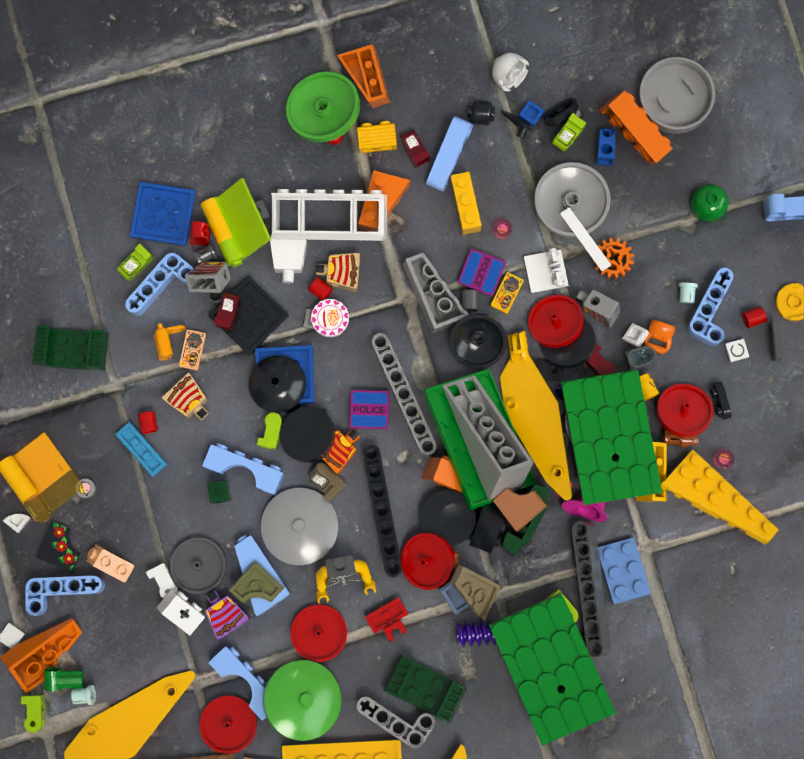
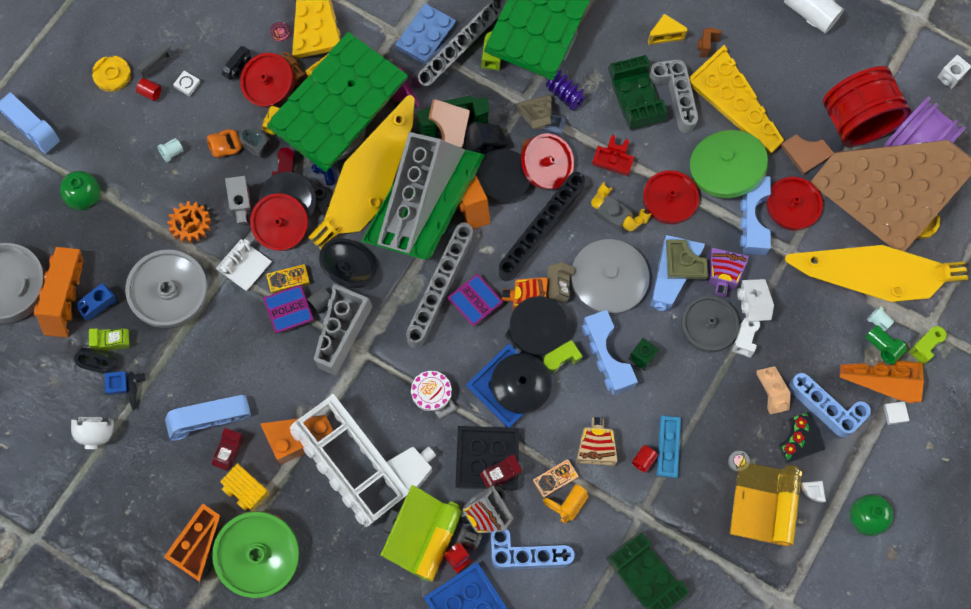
camera: 140 degrees left, 10 degrees down
lime leg [117,243,154,282] -> none
red beam [308,277,333,301] -> none
torso [316,253,360,292] -> none
yellow brick [450,172,482,235] -> none
black head [468,100,495,126] -> none
clear pink tile [493,219,512,239] -> none
white sticker [560,208,611,271] -> none
white tile [622,323,649,348] -> none
light blue beam [687,268,733,346] -> none

